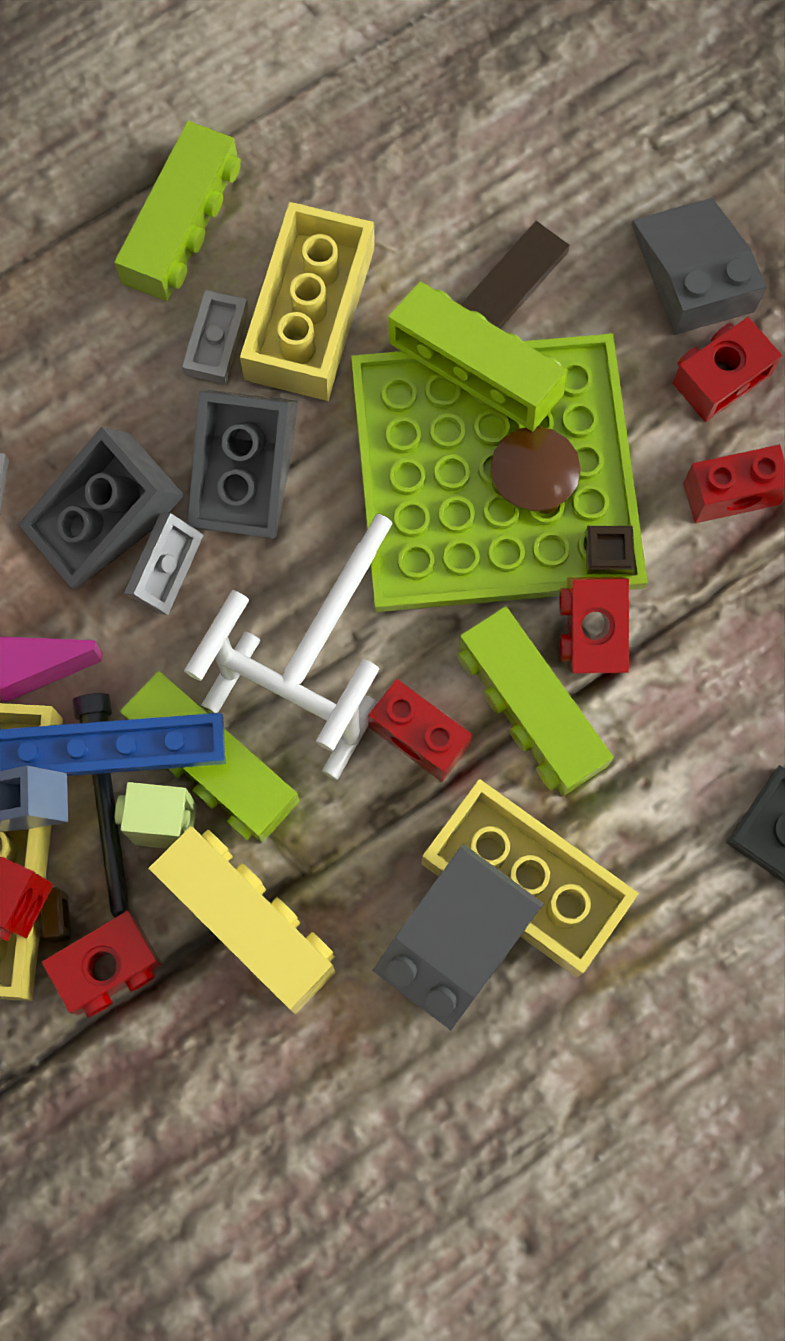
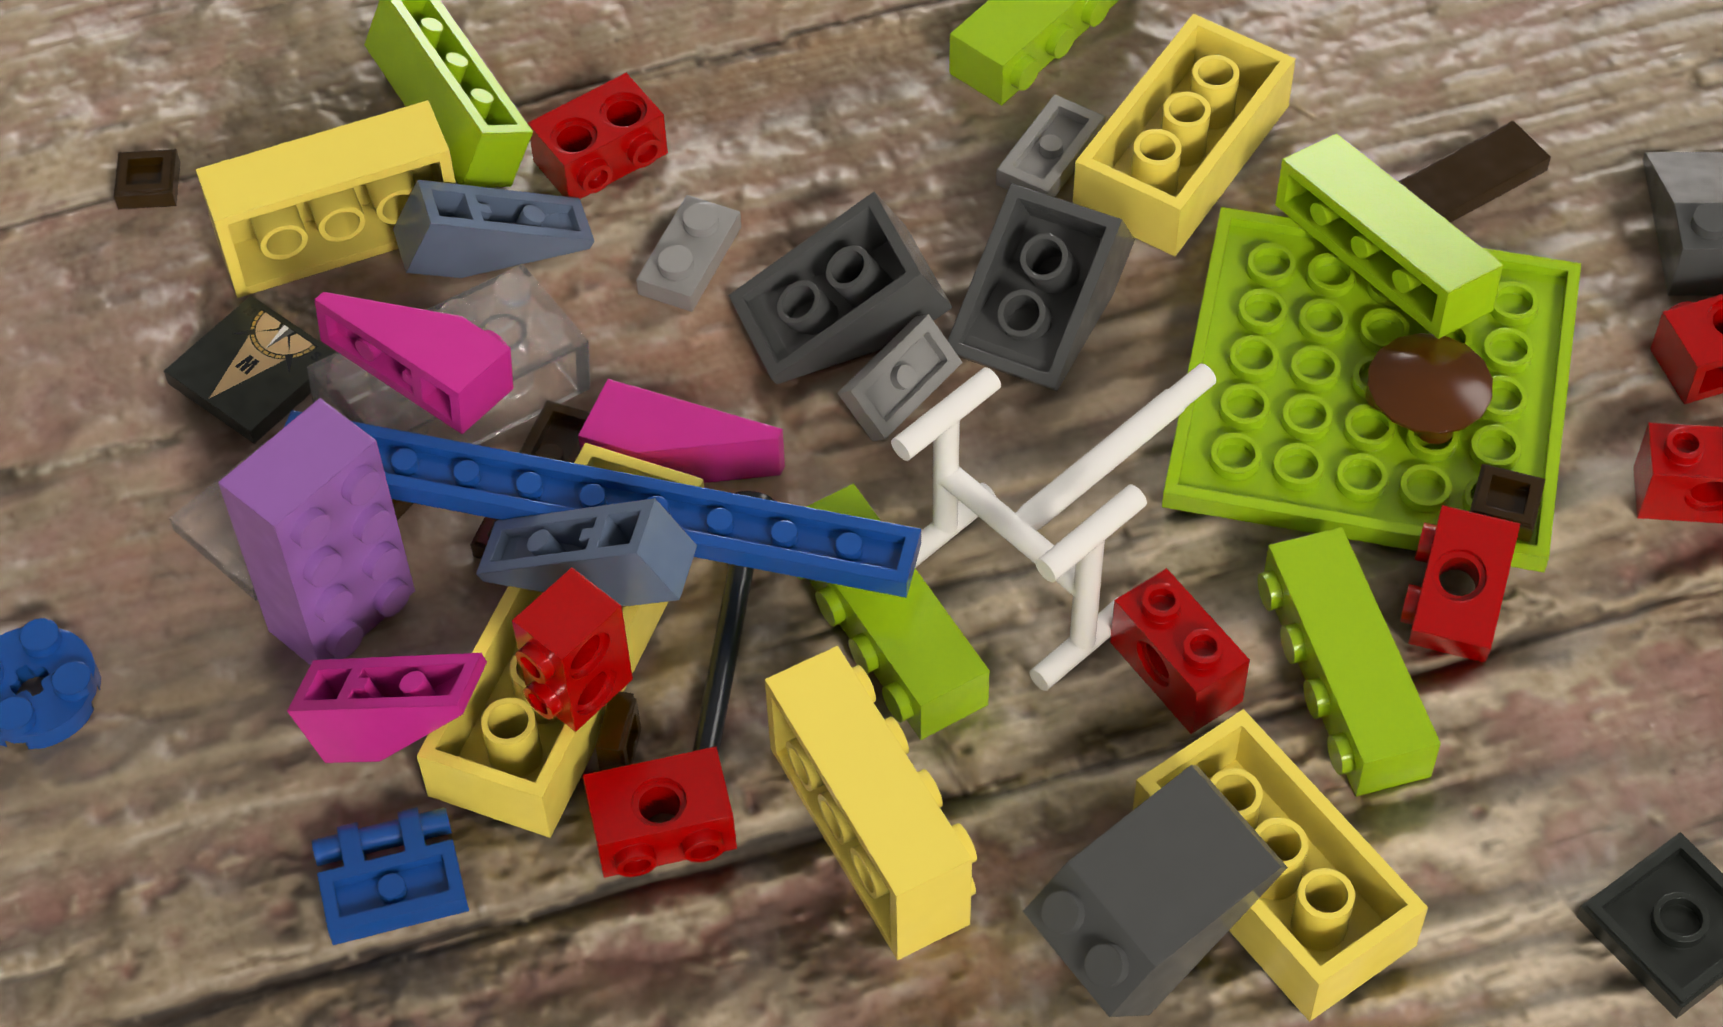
camera: 20 degrees right, 20 degrees down
yellowish green brick [115,782,197,849] -> none

